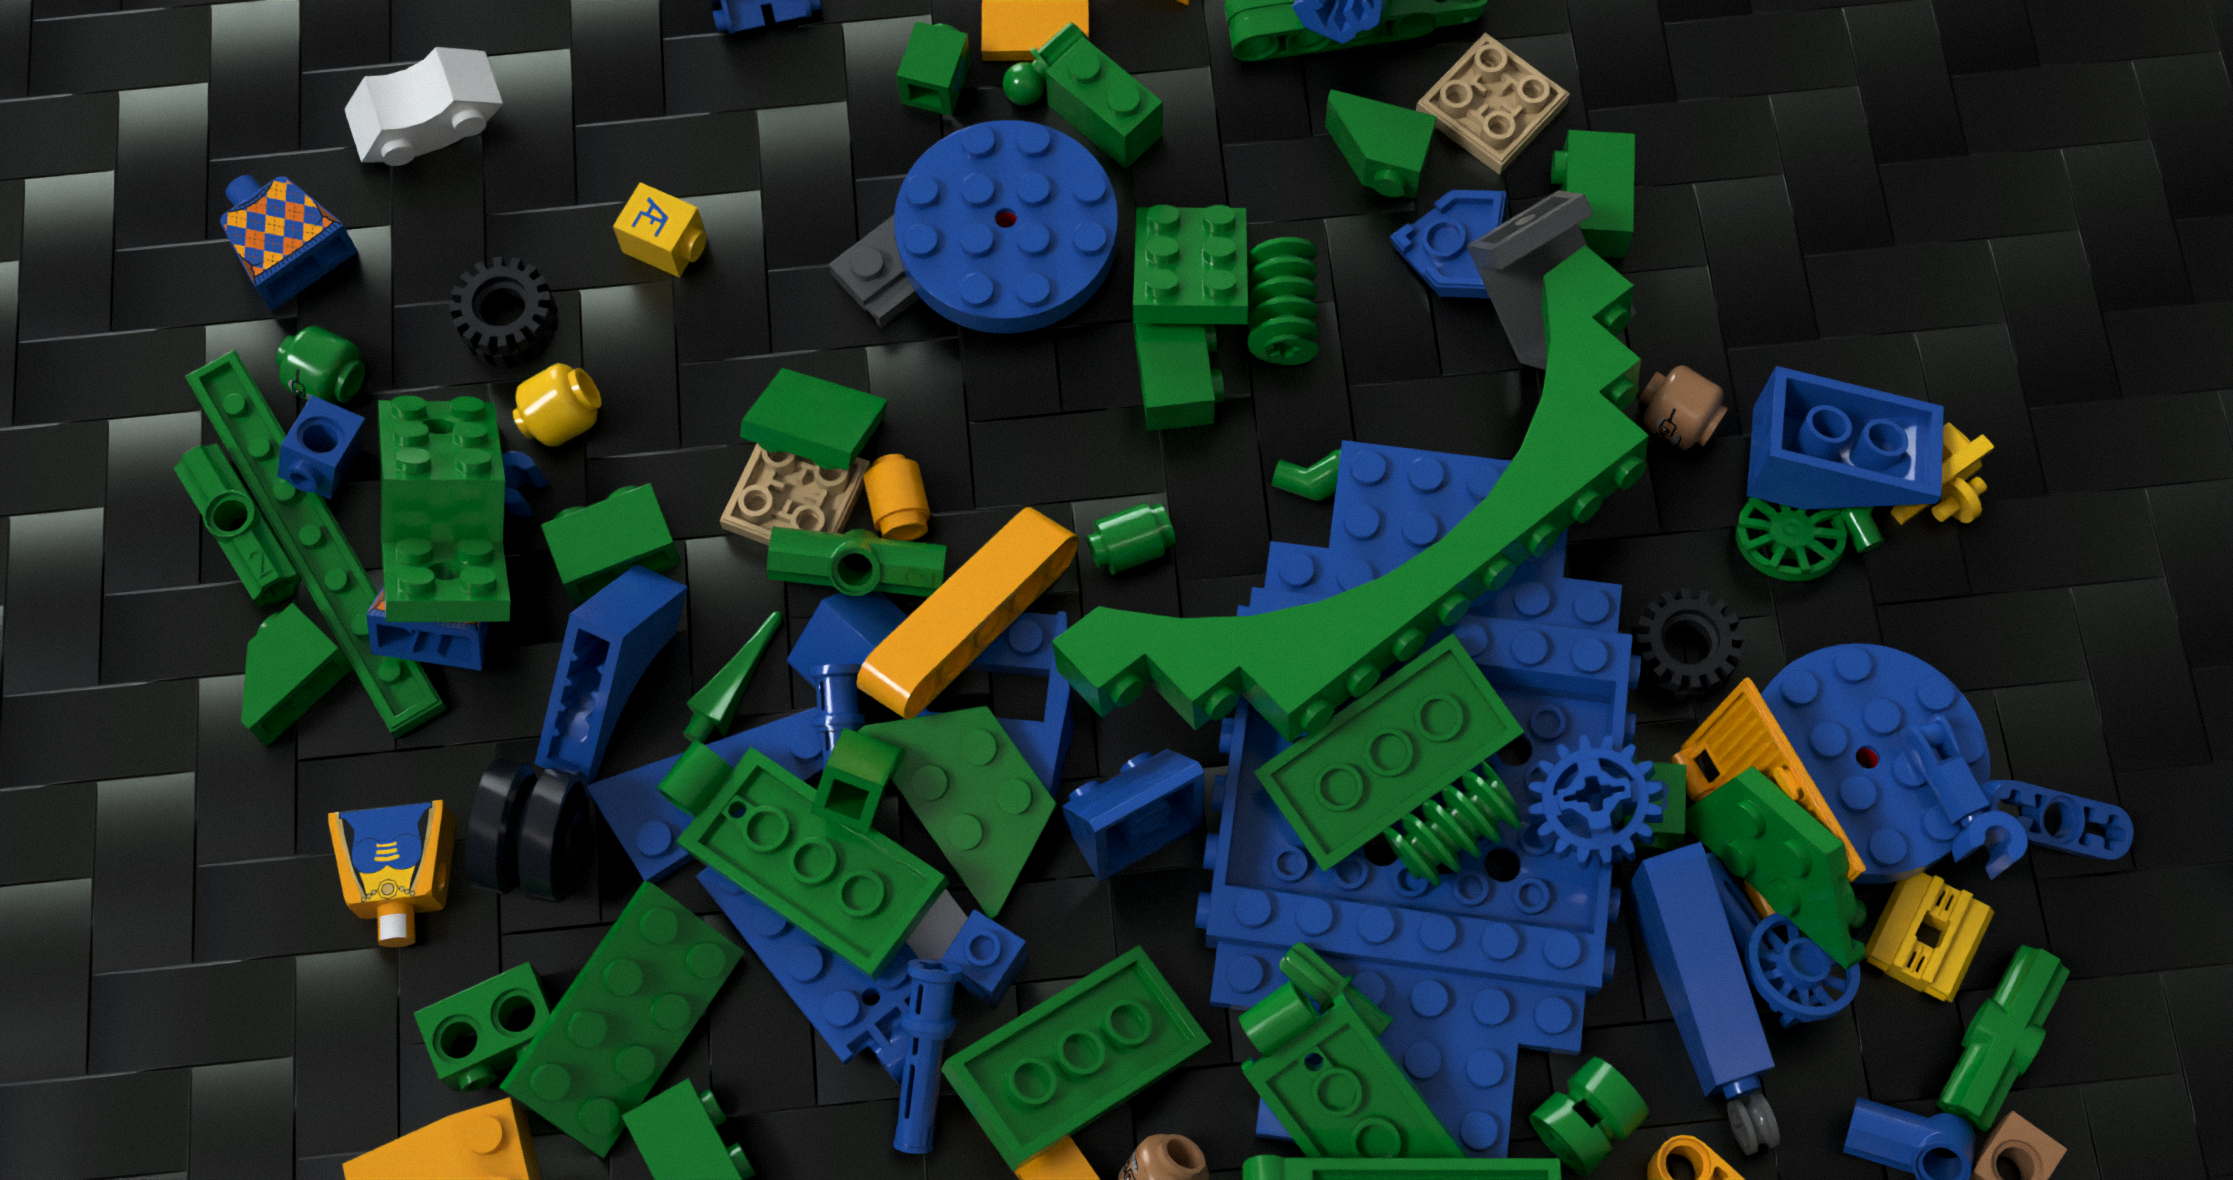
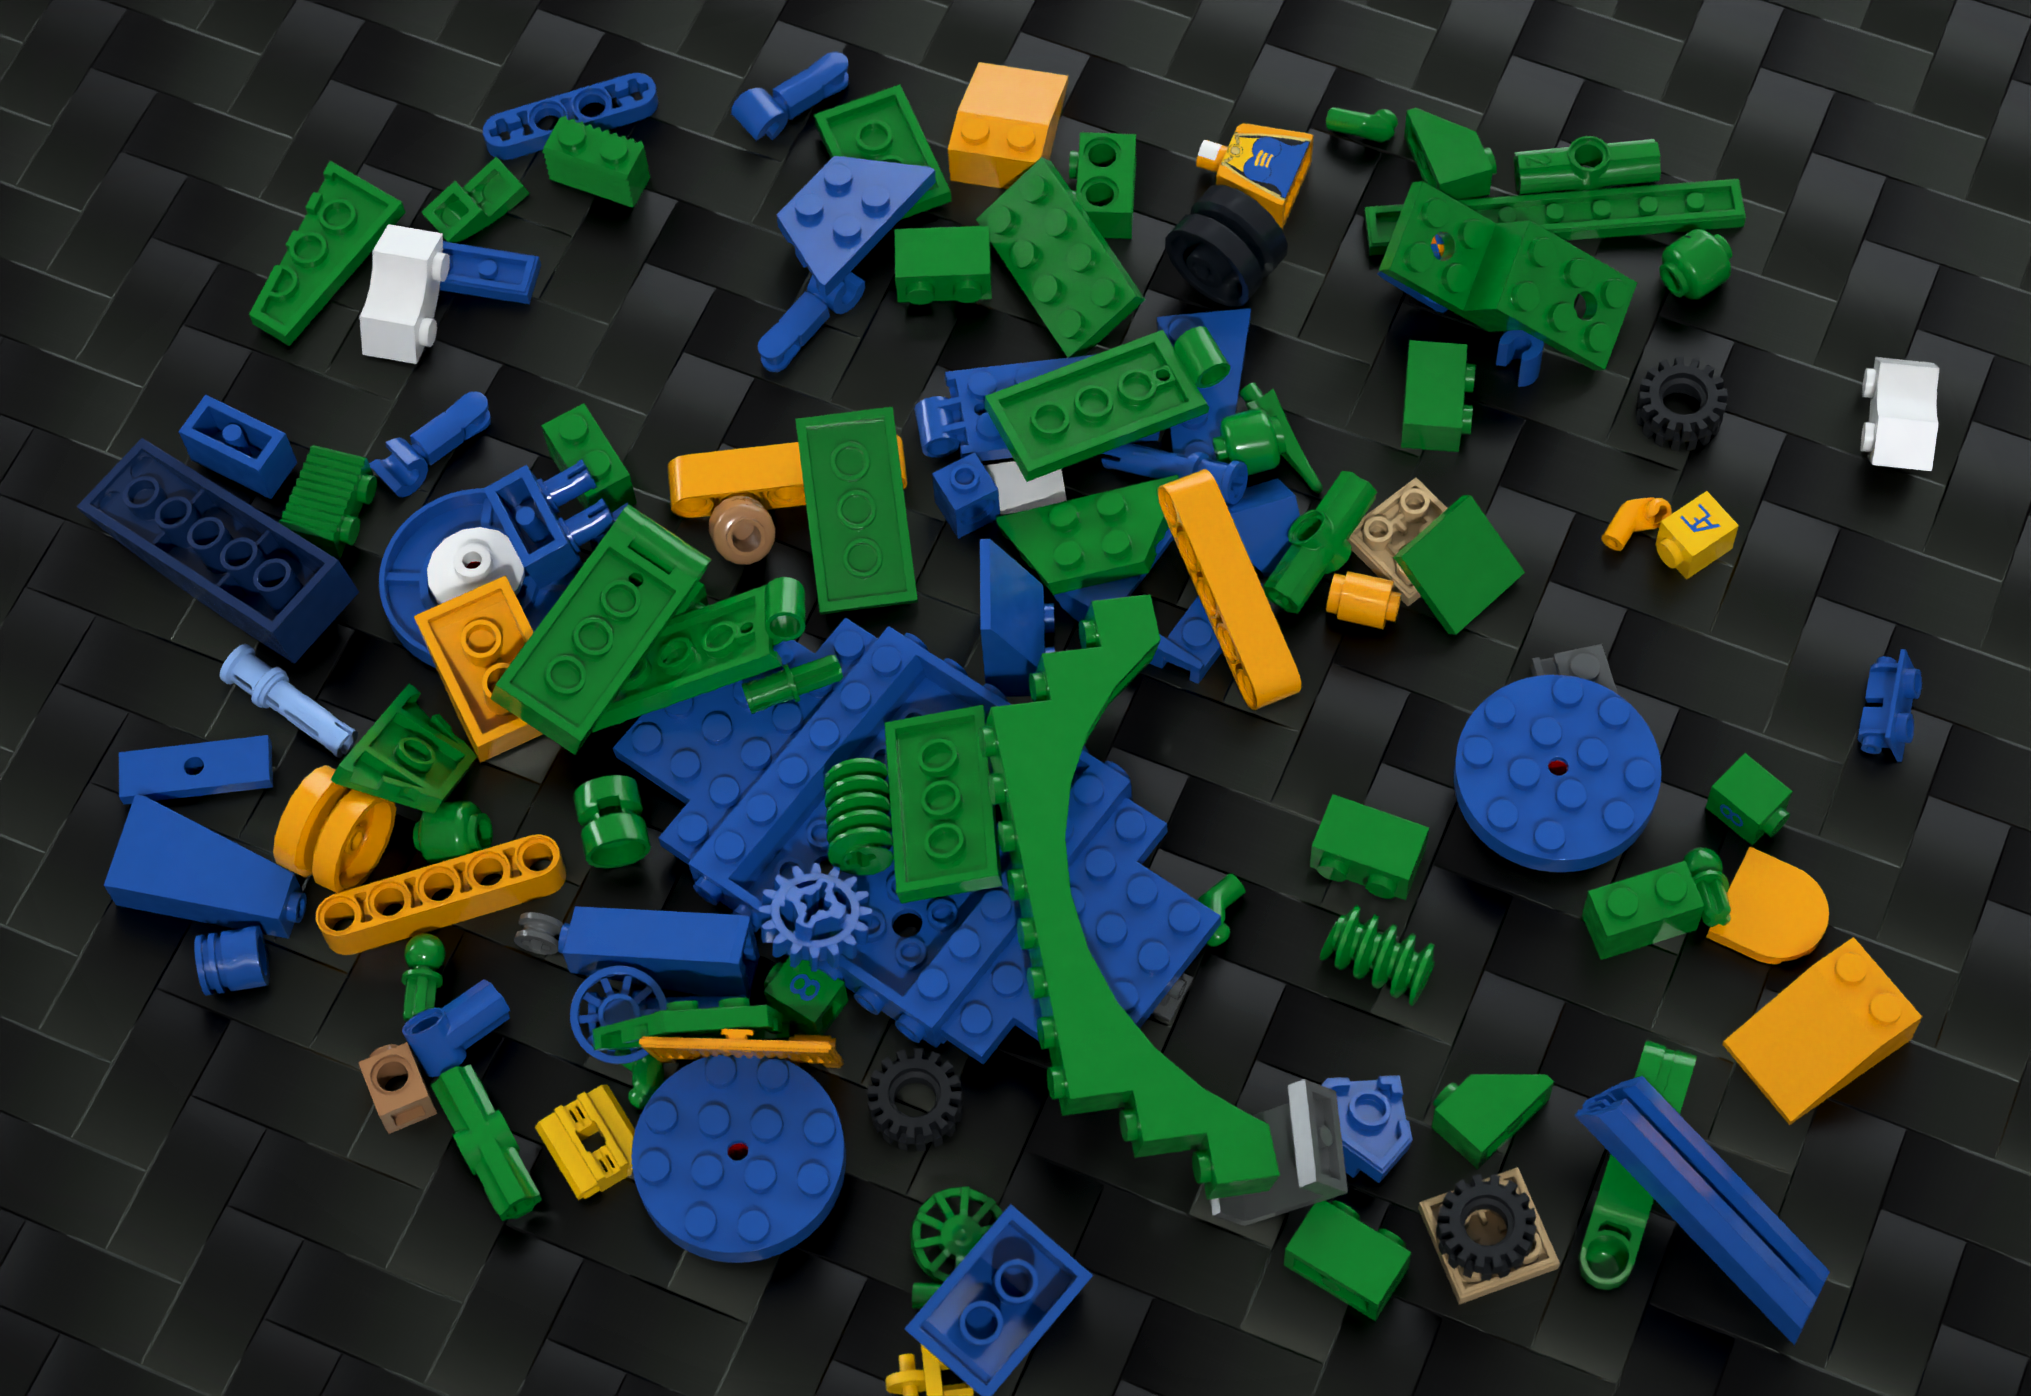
camera: 120 degrees right, 5 degrees down
blue torso [220,175,358,311] -> none
blue brick [277,395,365,499] -> none
yellow head [513,363,601,447] -> none
blue arch [534,564,688,785] -> none
green brick [810,727,901,834] -> none
blue pin [893,959,963,1154] -> none
green brick [1086,502,1176,575] -> none
green plate [1133,205,1248,324] -> none
medium nougat head [1639,365,1729,450] -> none
blue piece [1900,714,2028,880] -> none
blue beam [1980,780,2134,860] -> none
none -> green head [1212,408,1287,476]
none -> green arm [1326,107,1398,143]
none -> black tyre [1436,1174,1536,1281]
none -> light orange arm [1601,497,1672,551]

